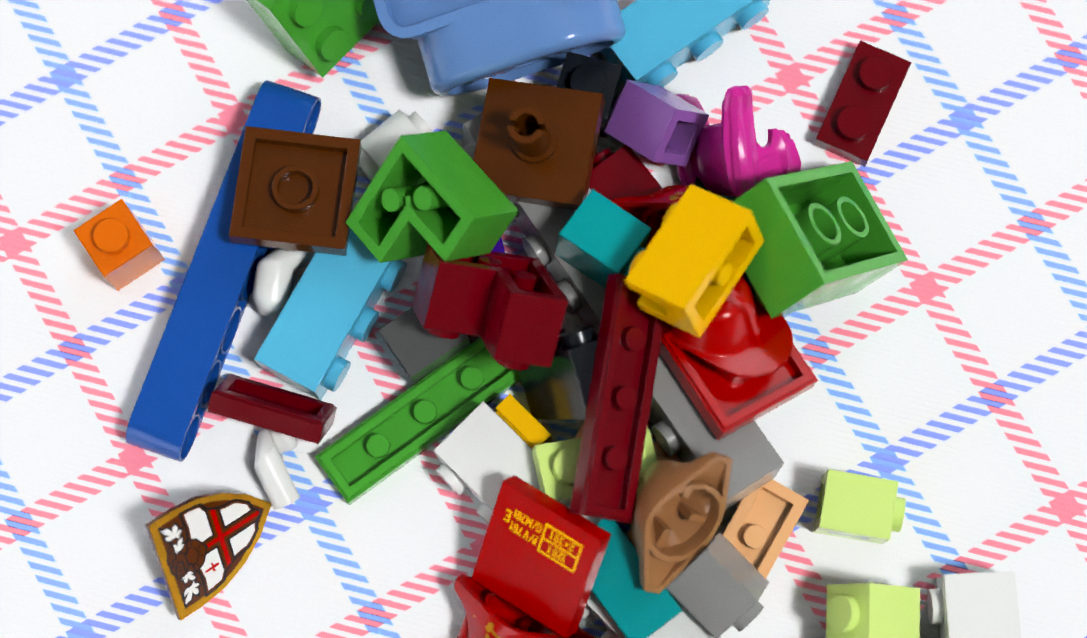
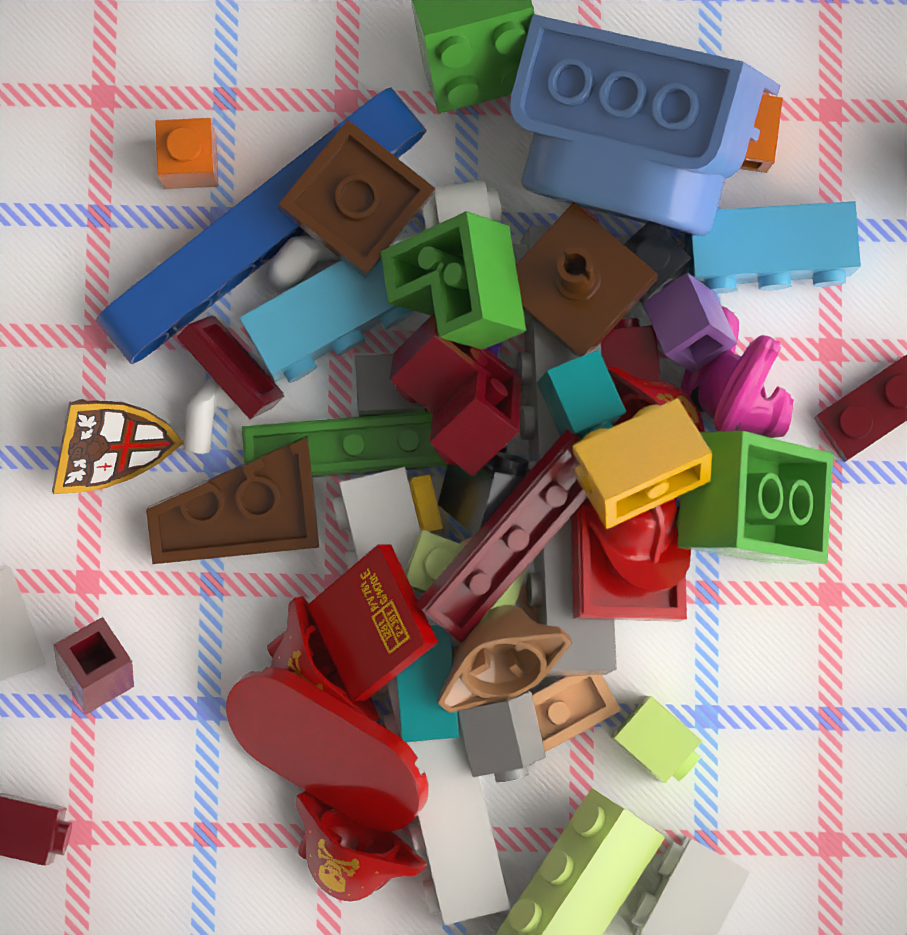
camera: 20 degrees right, 5 degrees up
none -> reddish brown wing [146,435,320,564]

